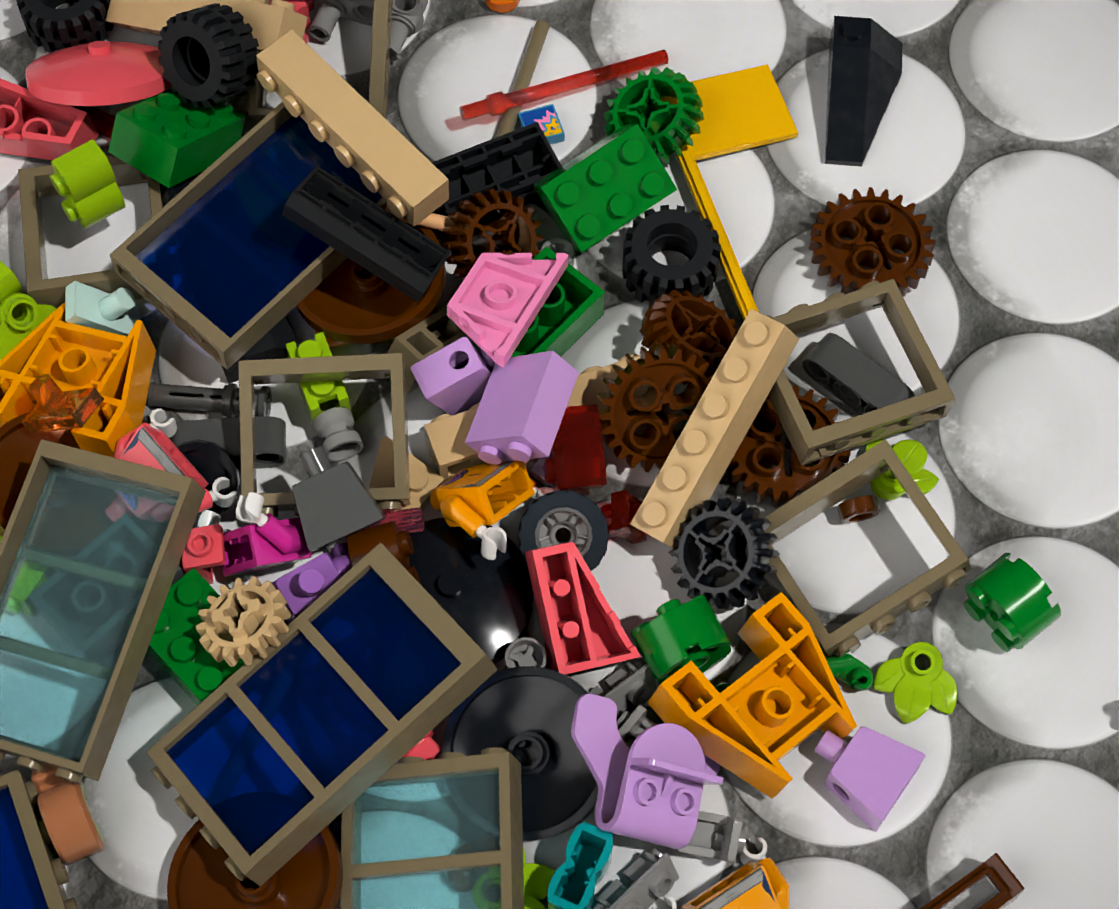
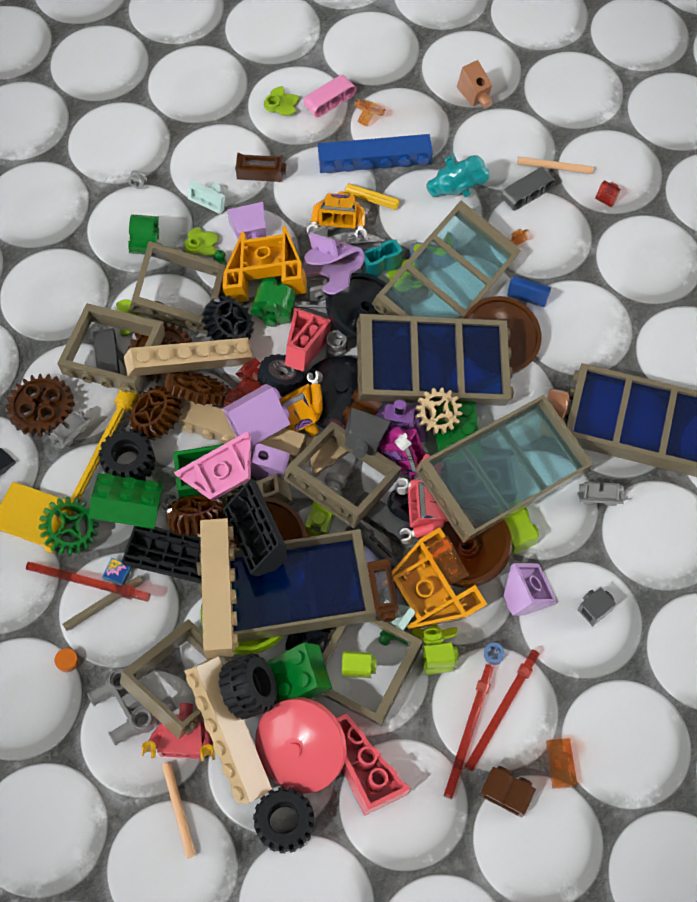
camera: 140 degrees left, 0 degrees up
none -> light grey hinge [49,409,92,449]
none -> light aqua tile [188,180,225,214]
none -> reddish brown window [367,558,400,622]

